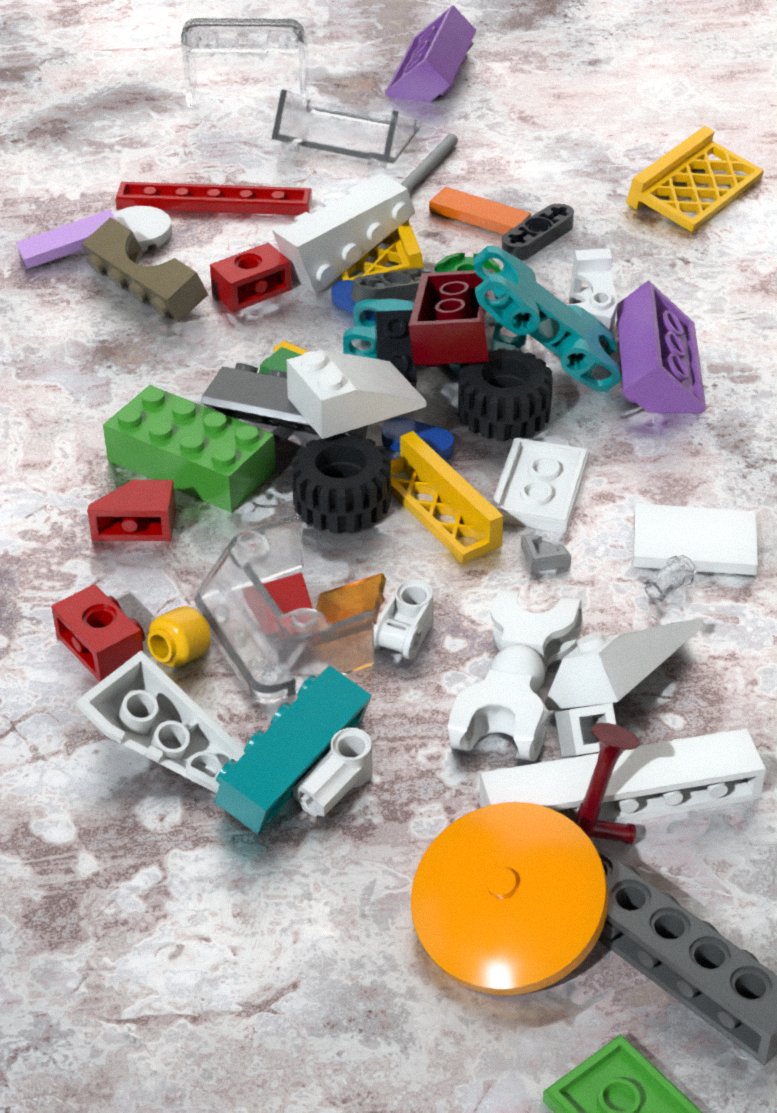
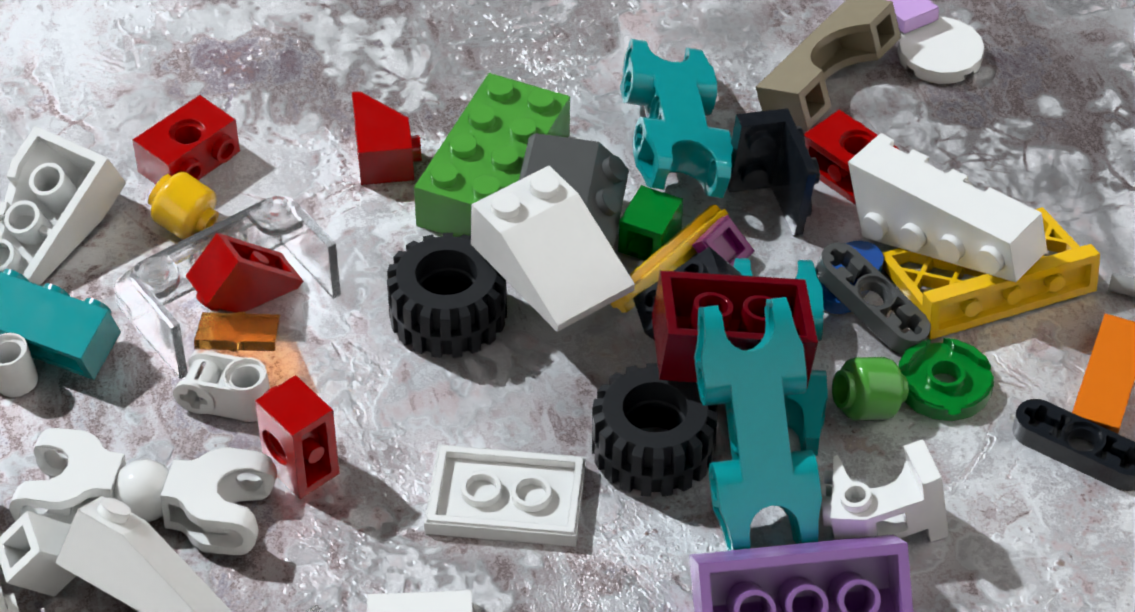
camera: 80 degrees right, 5 degrees up
red tile [115,181,312,215] -> none
blue tile [381,418,454,460] -> none
yellow fence [391,431,503,564] -> none
light grey tile [521,535,571,573] -> none
none -> red brick [255,375,340,500]
none -> teal piece [620,39,733,198]
none -> magenta tile [692,215,755,267]
none -> black bracket [727,108,820,236]

